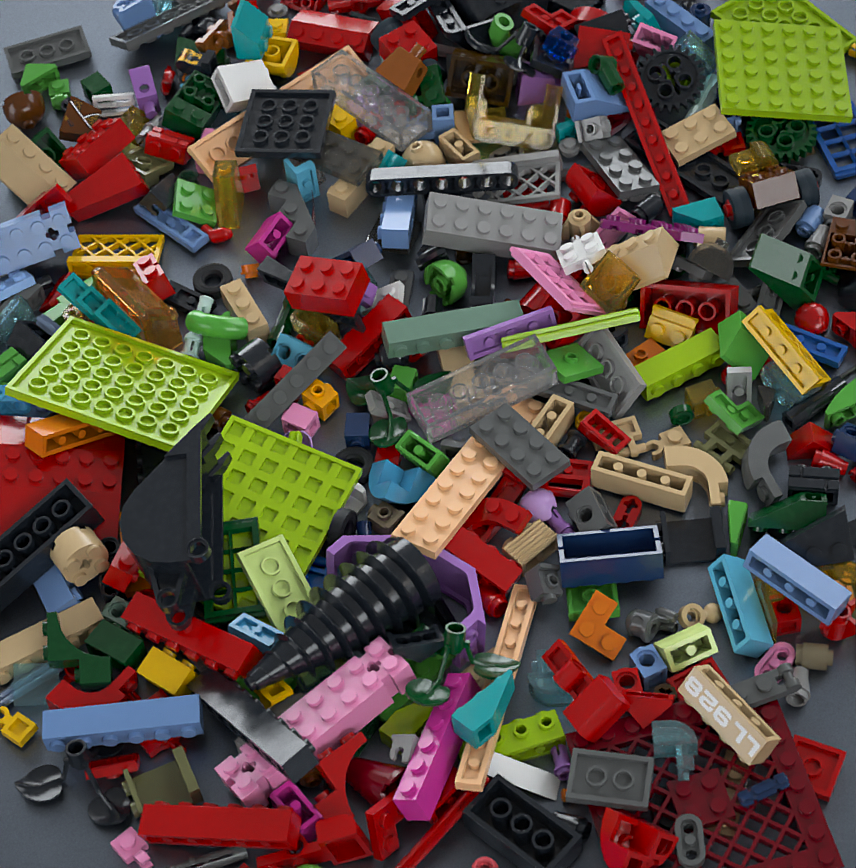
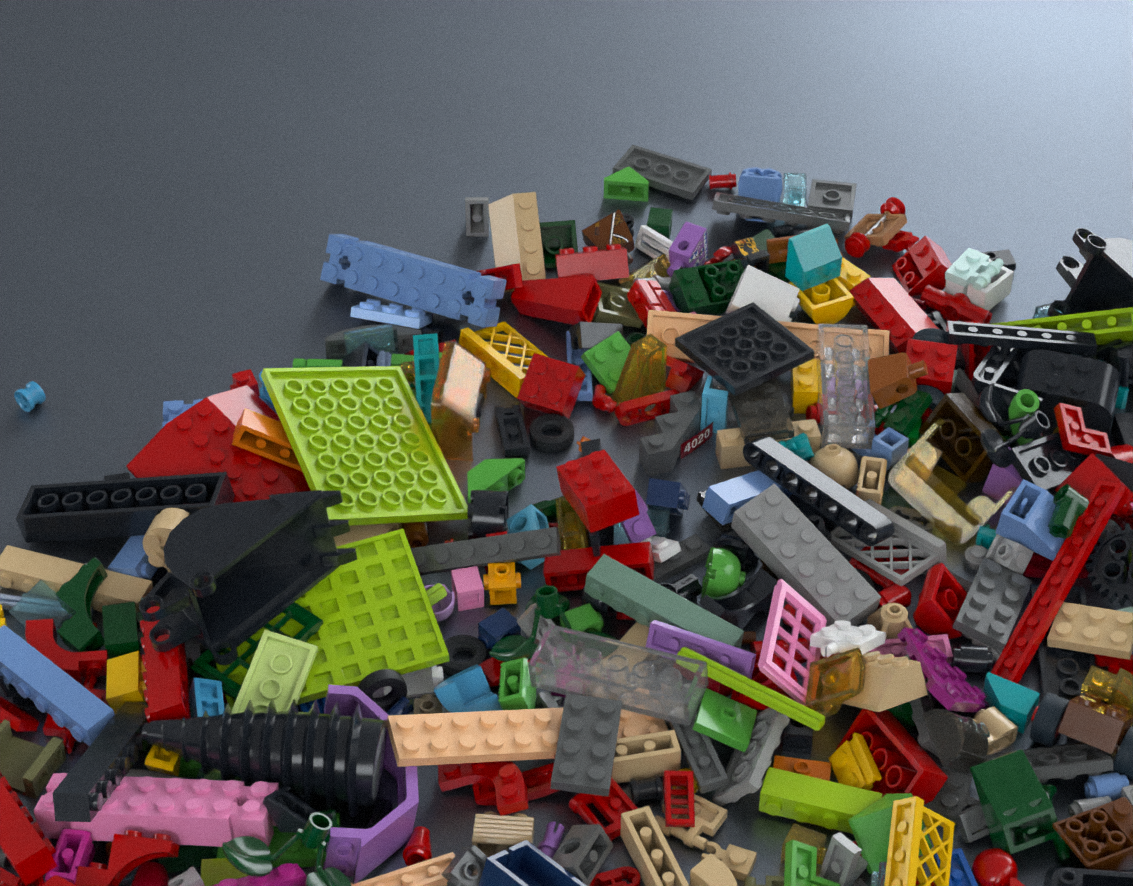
camera: 40 degrees right, 10 degrees down
reddish brown cylinder [2,90,45,130] -> none
bright green plate [48,78,71,111] -> none
red piece [133,253,176,304] -> none
light aqua pin [180,295,214,359] -> none
bright green cylinder [185,310,248,340] -> none
tan brick [220,278,270,343] -> none
dark pink brick [245,212,294,264] -> none
flat silver plate [268,3,288,19] -> none
red brick [444,527,523,597] -> none
lavender hair [519,488,557,524] -> none
clear blue brick [541,25,580,63] -> none
dark green tile [669,404,694,426] -> none
none -> red brick [517,353,585,419]
none -> red beam [614,389,680,426]
none -> red pin [709,172,737,190]

